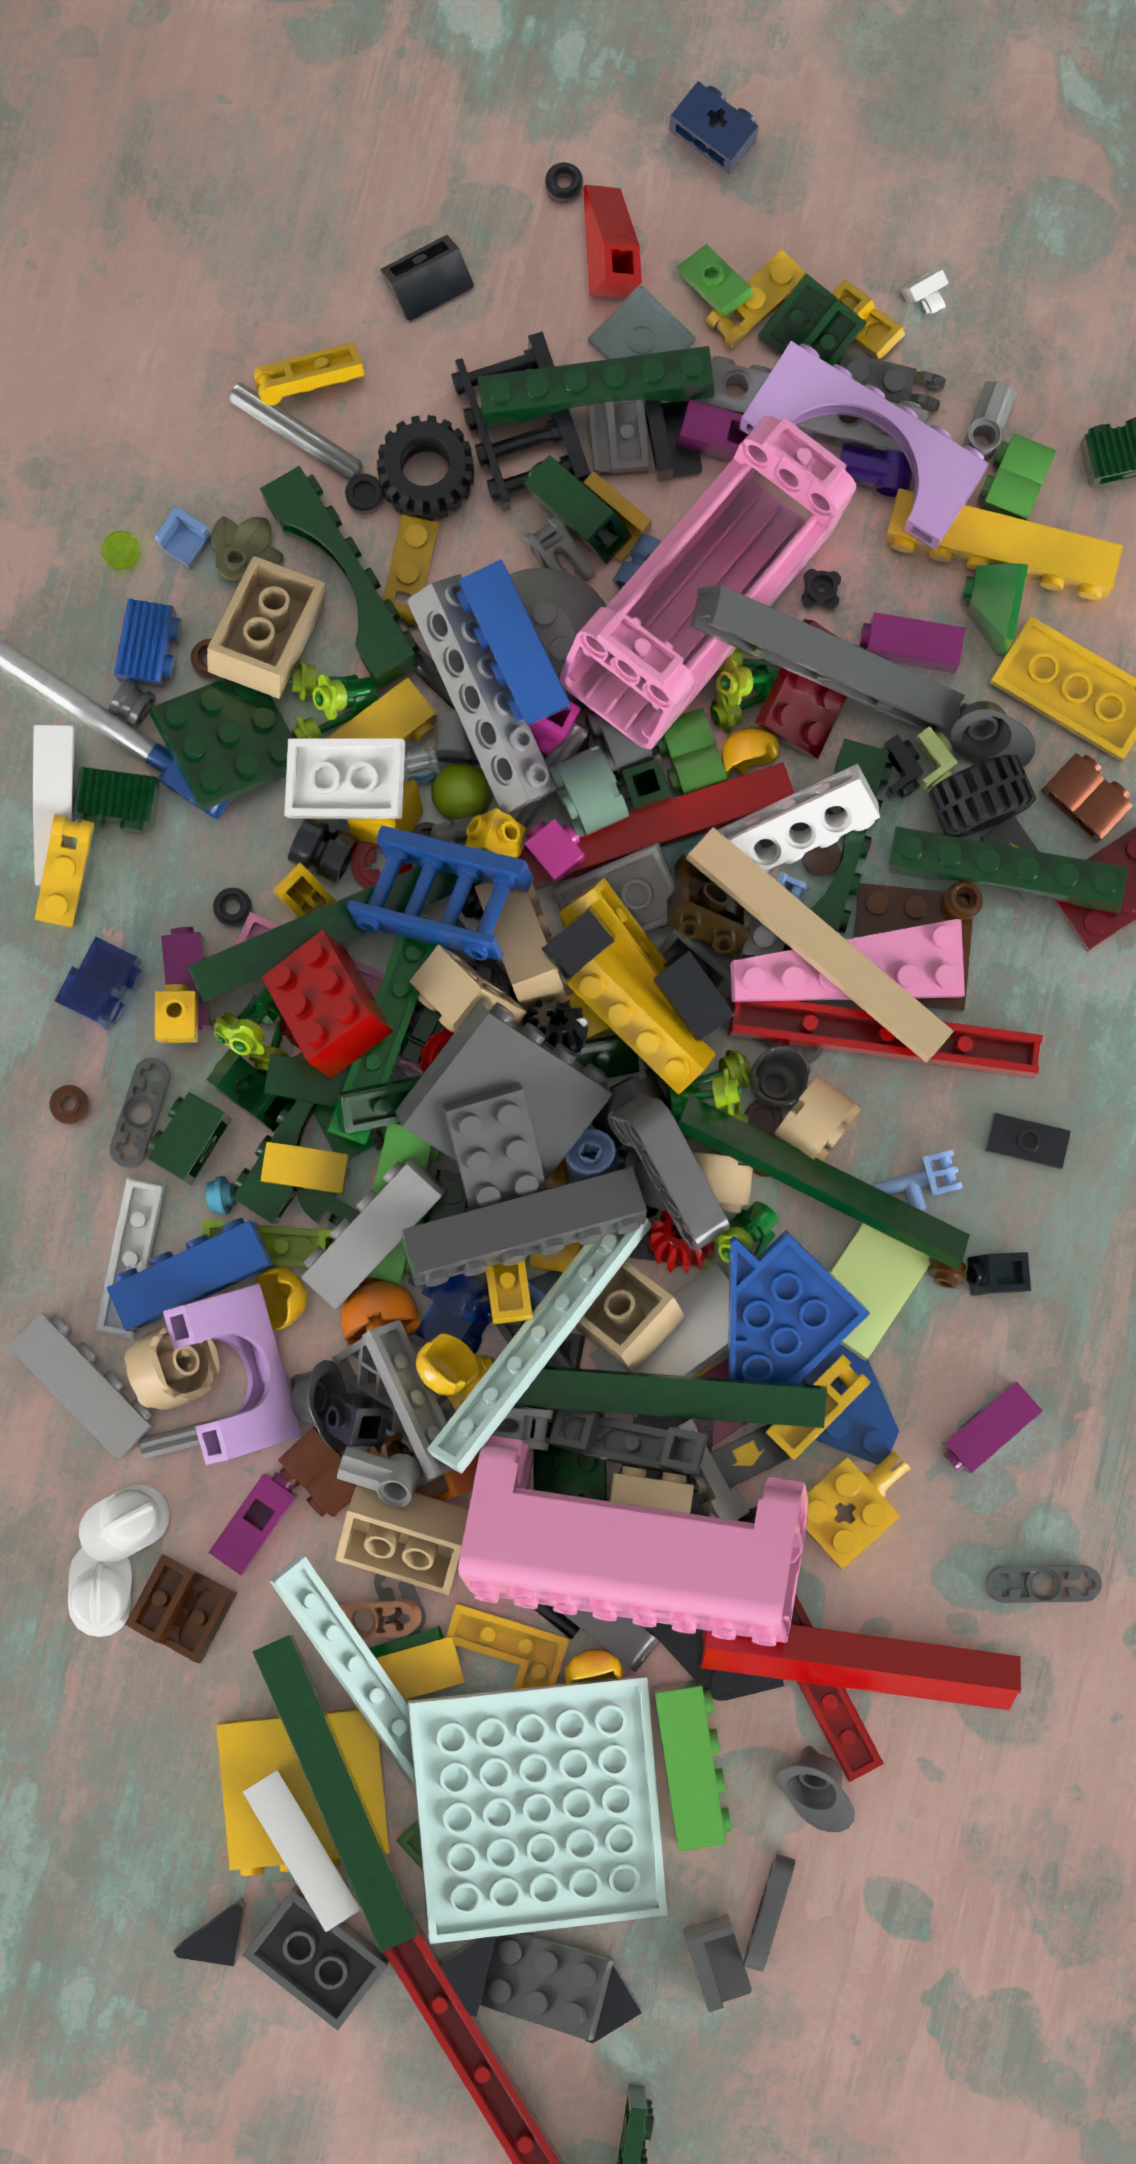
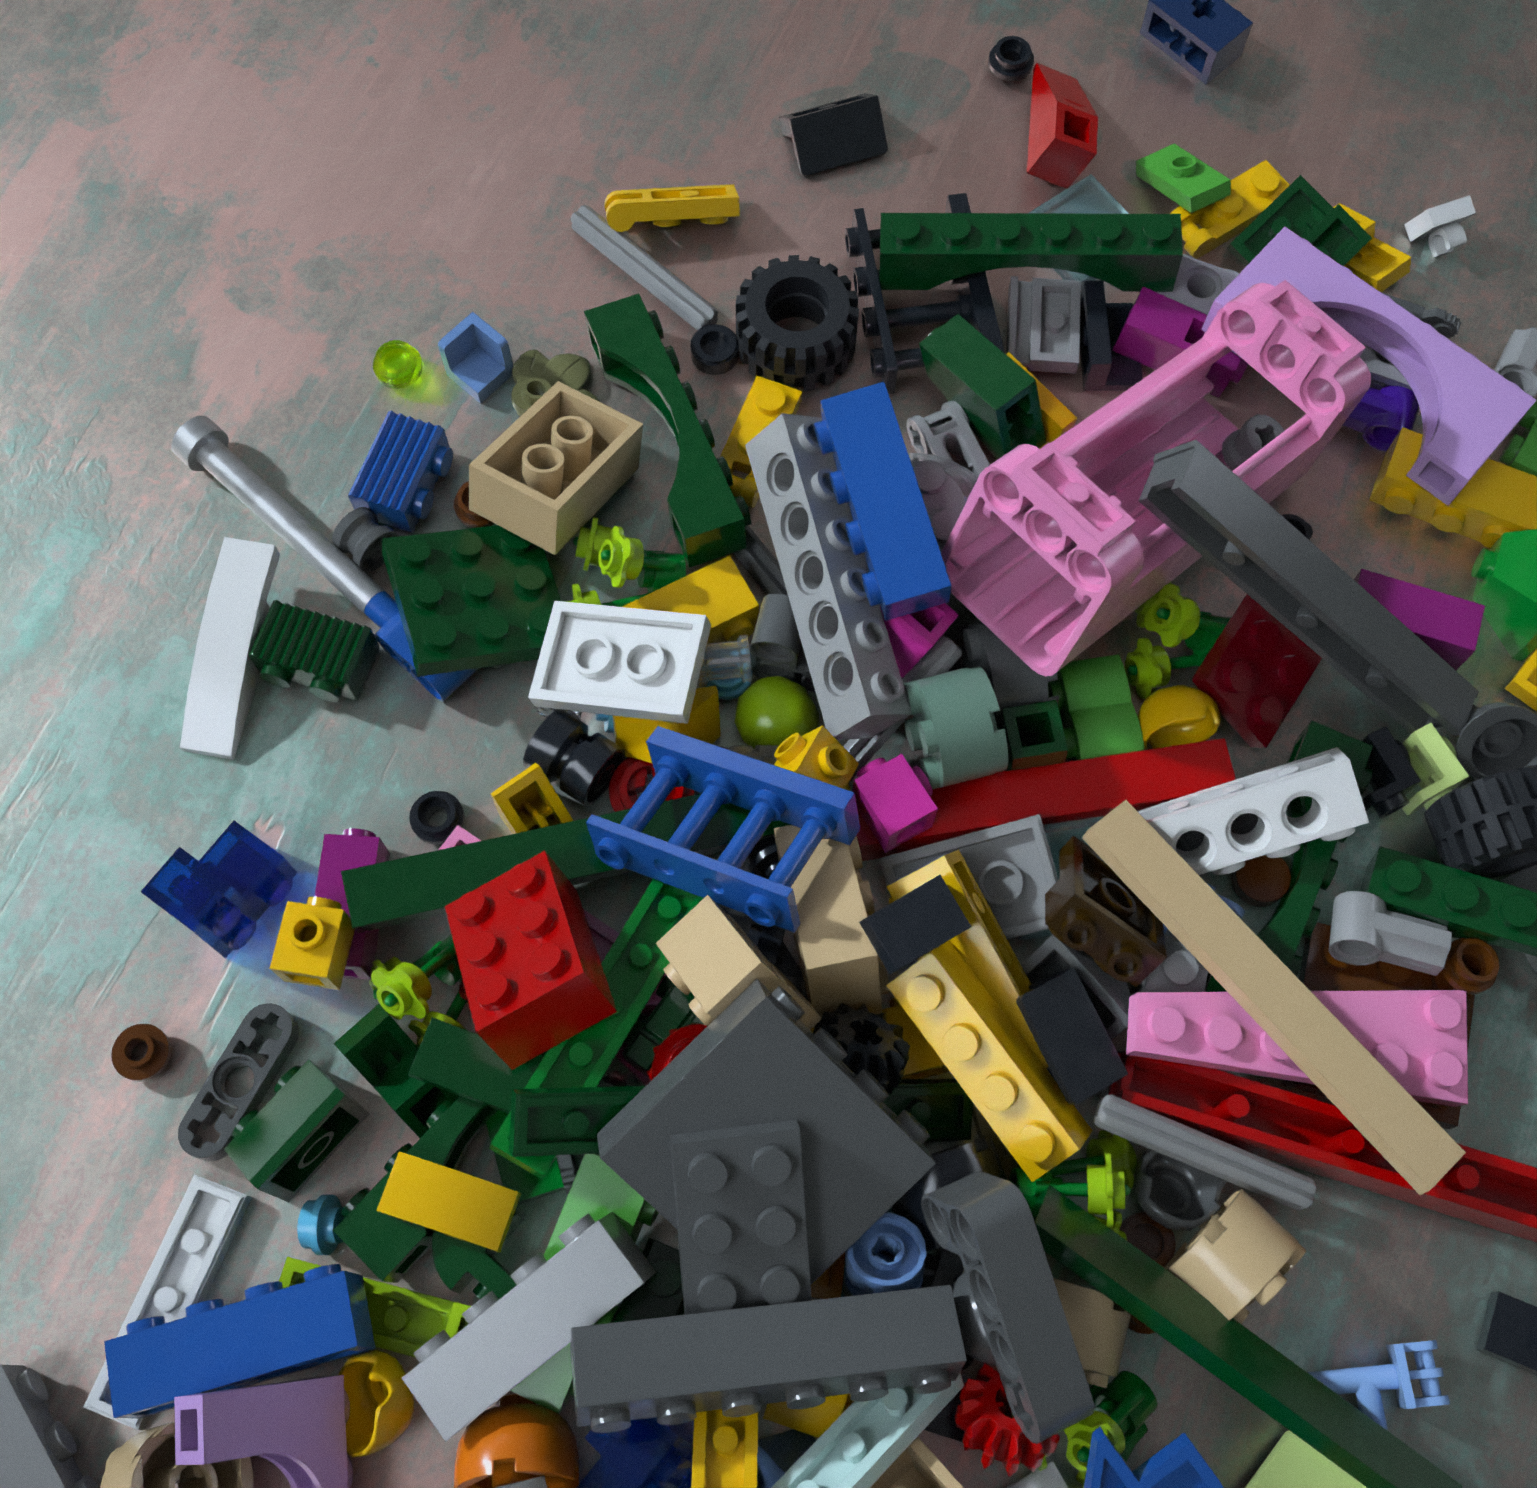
camera: 10 degrees right, 15 degrees down
yellow plate [34,814,94,928] -> none
none -> light grey axle [1093,1094,1317,1210]
none -> dark grey wheel [1222,414,1285,471]
none -> light grey piece [1328,891,1452,976]

